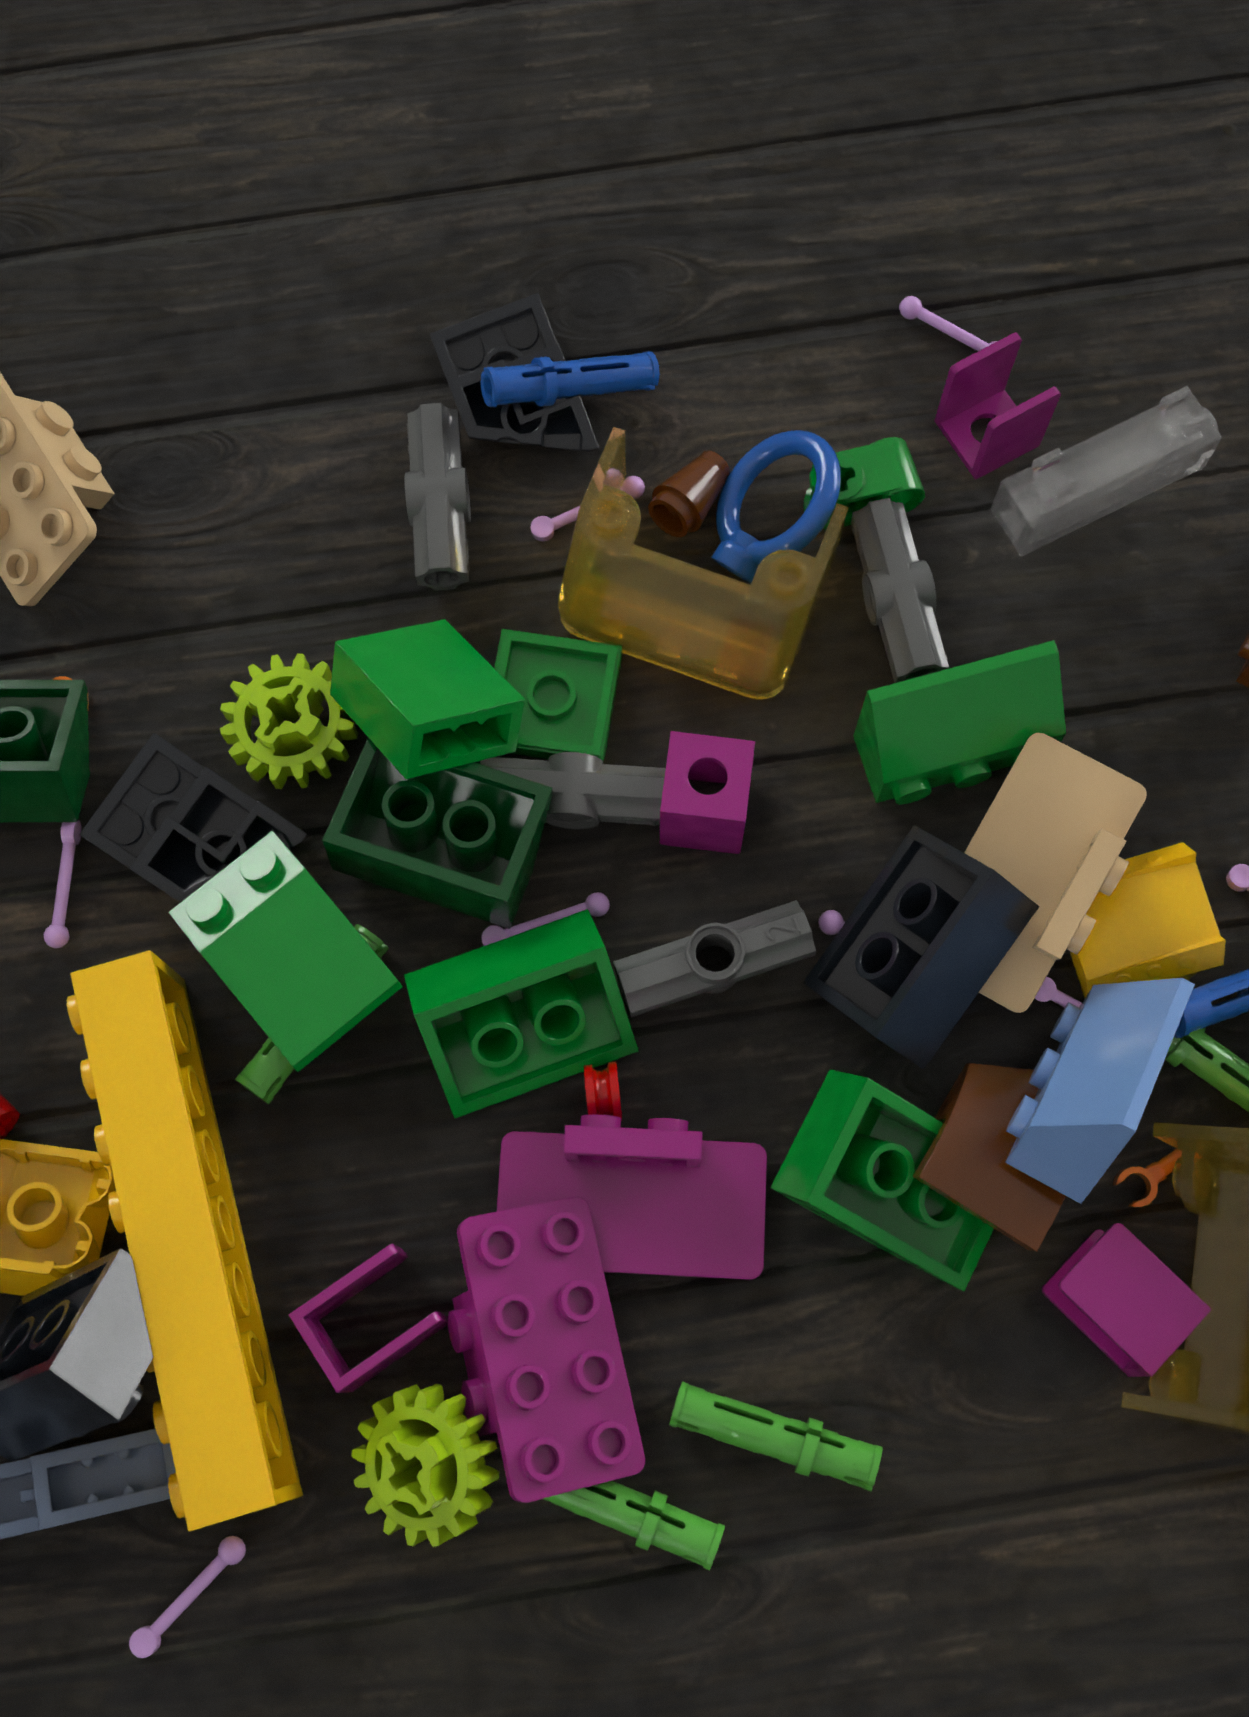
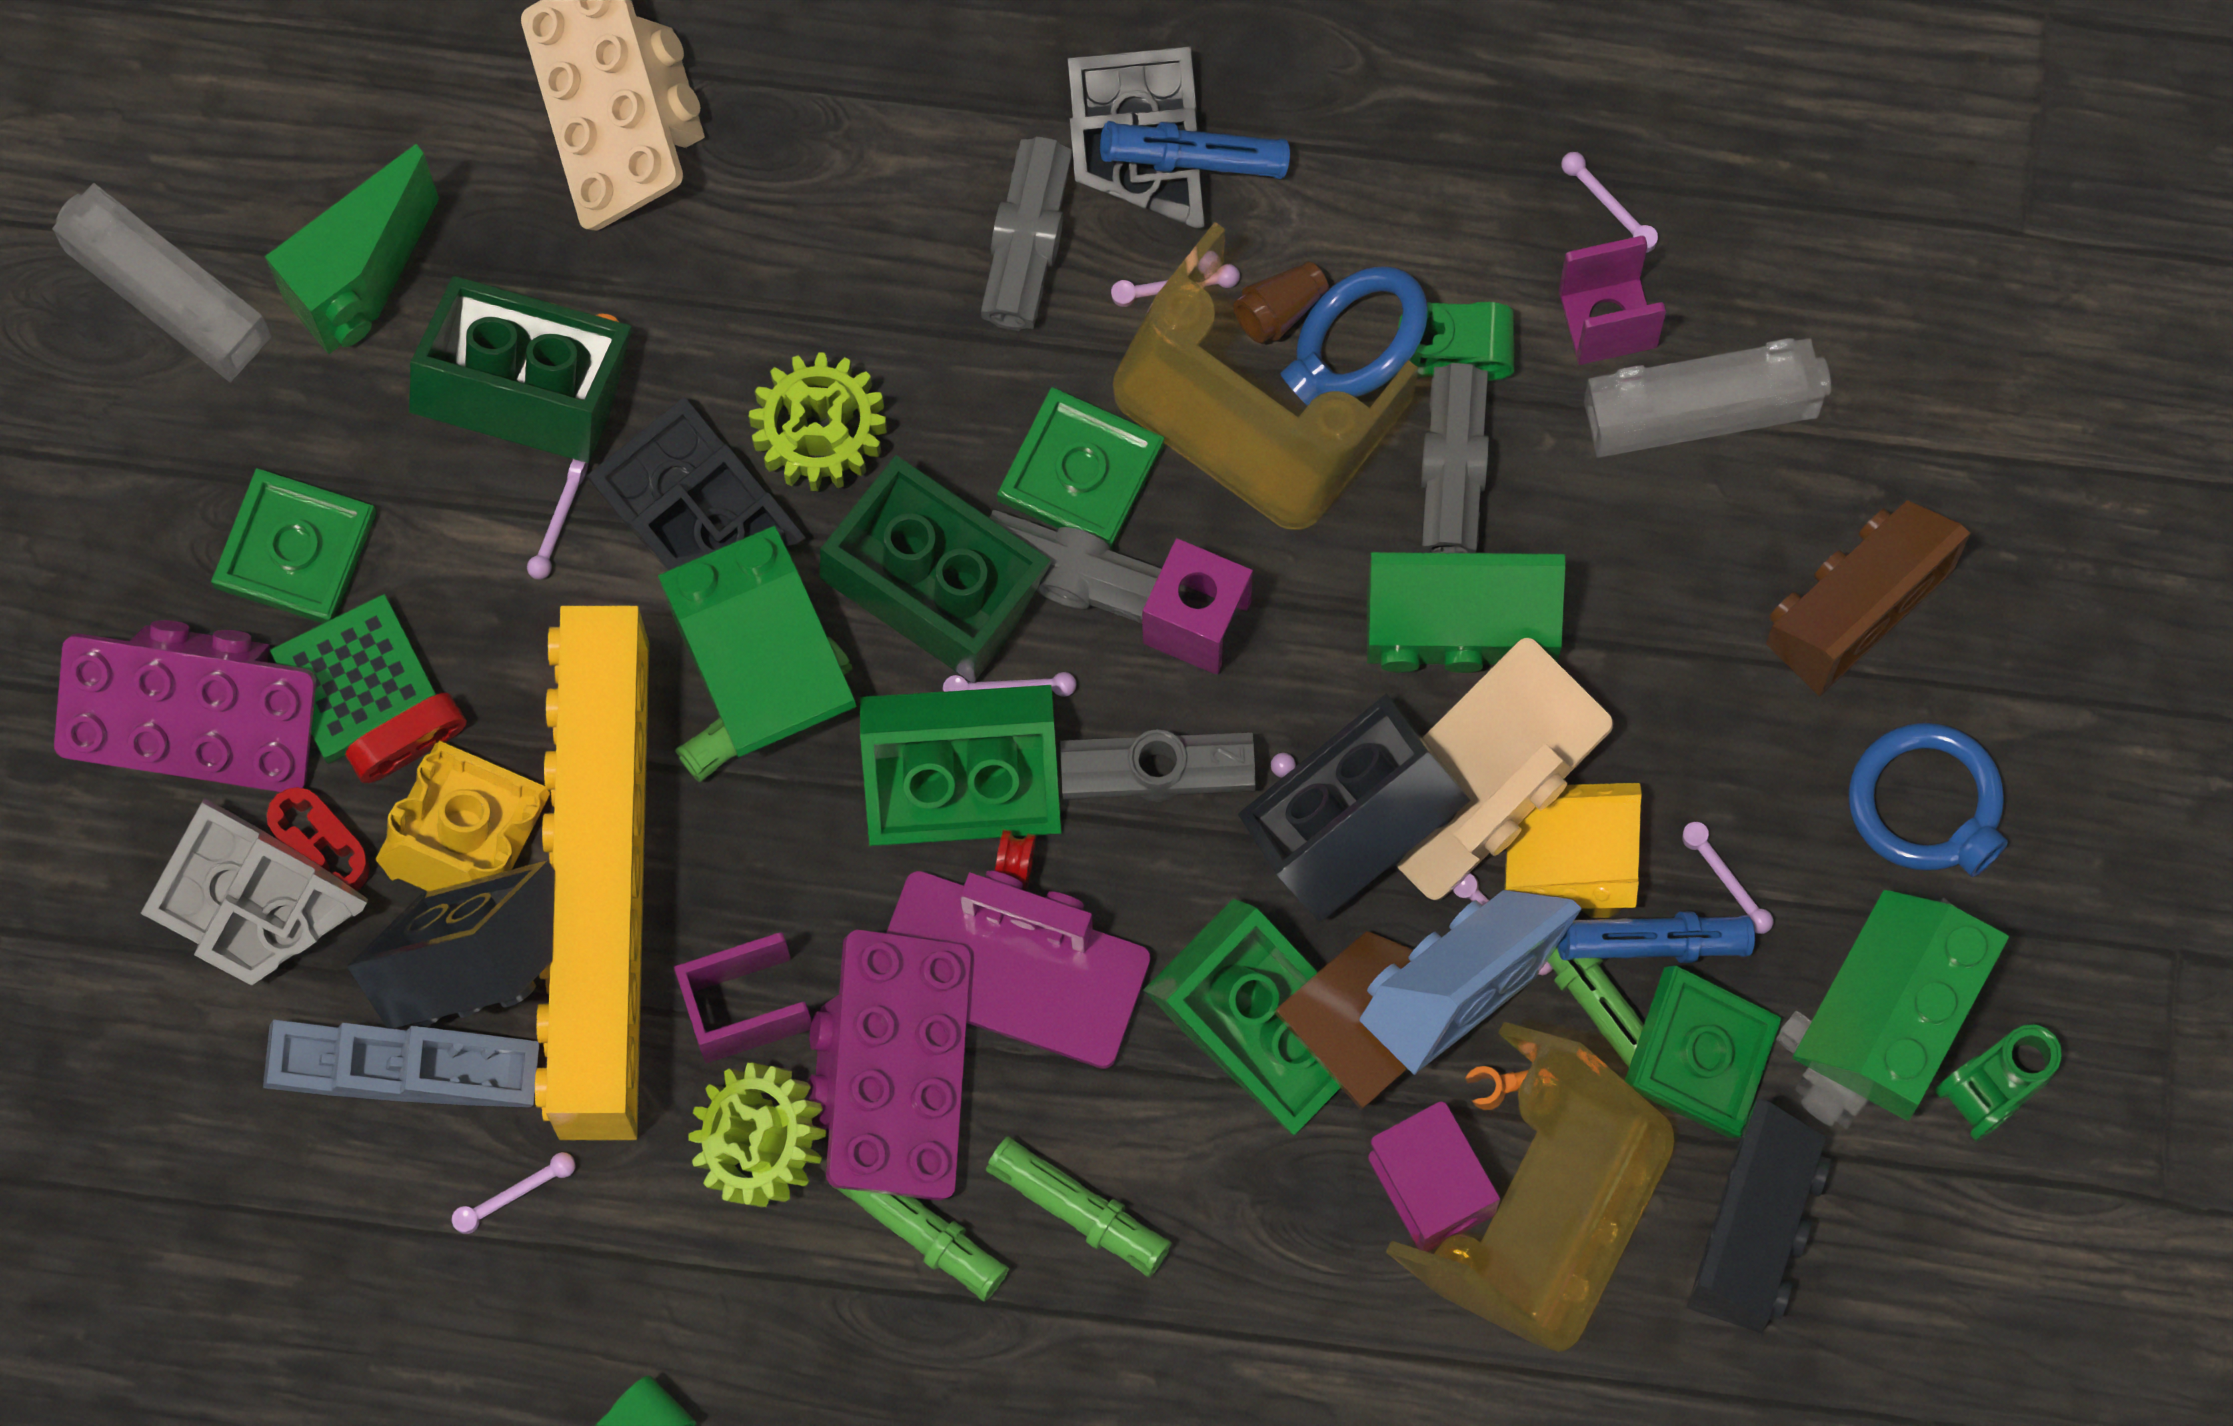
camera: 15 degrees right, 0 degrees up
green brick [330,619,525,779] -> none

